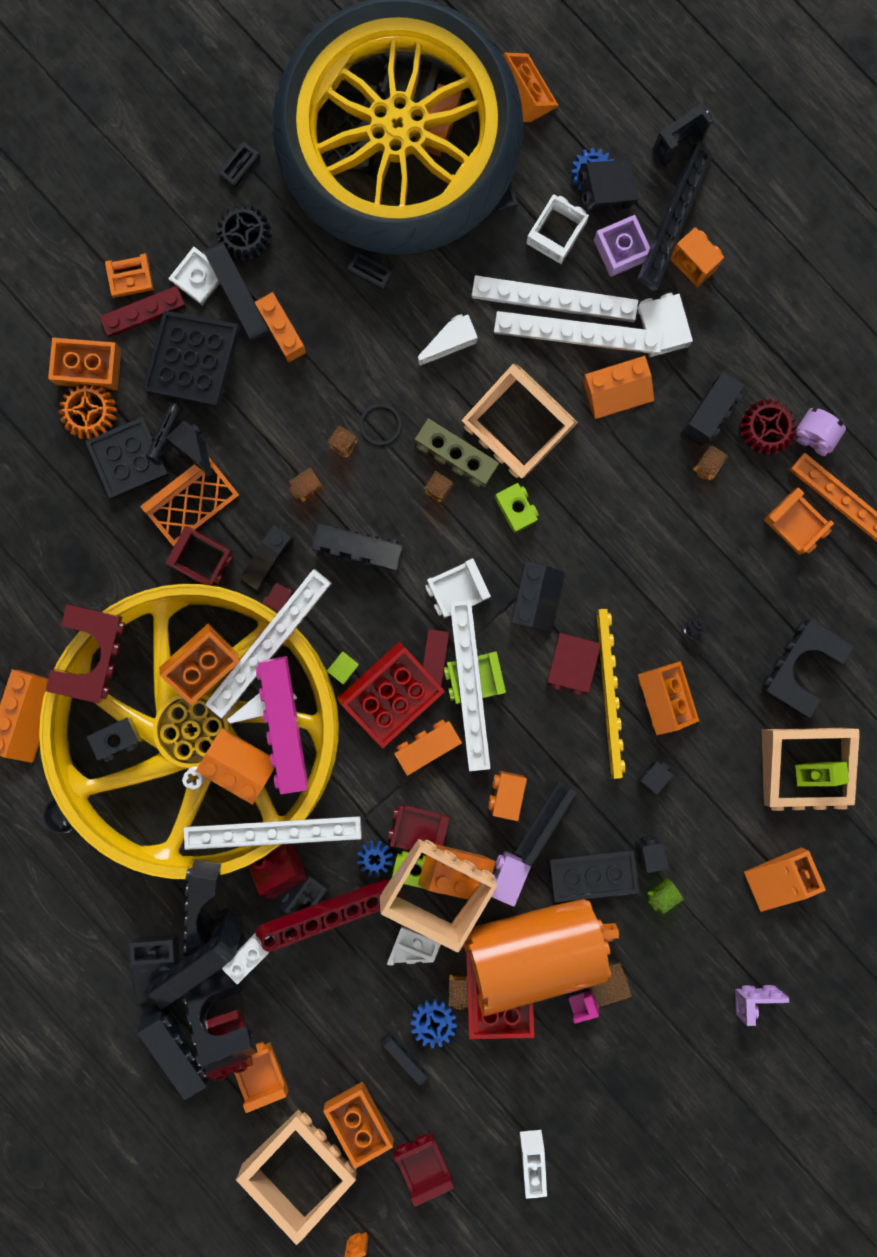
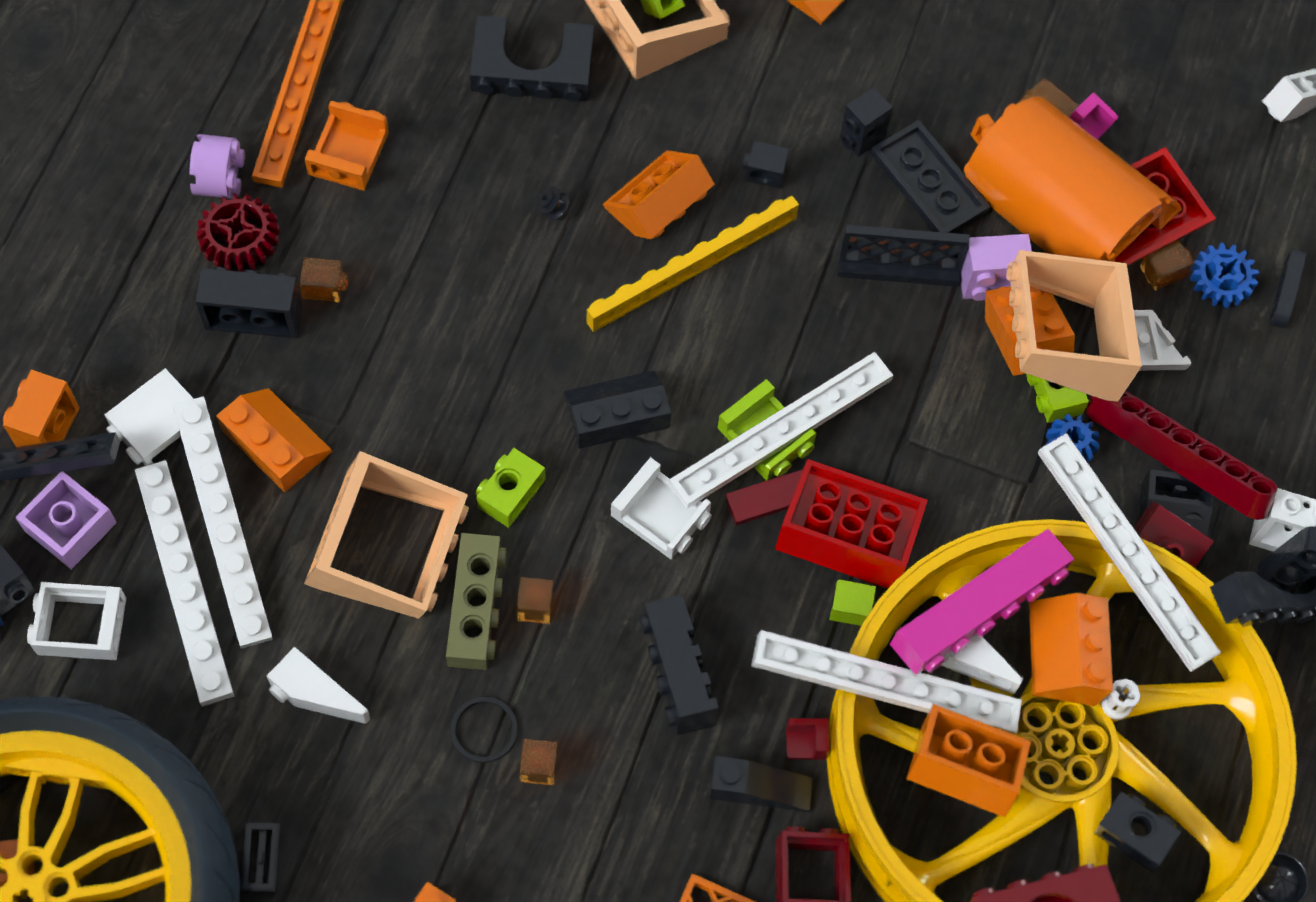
camera: 115 degrees left, 20 degrees down
clear orange brick [289,468,323,502] -> none
dark red panel [387,804,450,854] -> none
orange brick [394,720,462,776] -> none
orange brick [488,771,527,821] -> none
dark red panel [546,633,601,696] -> none
clear neon green brick [648,879,684,914] -> none

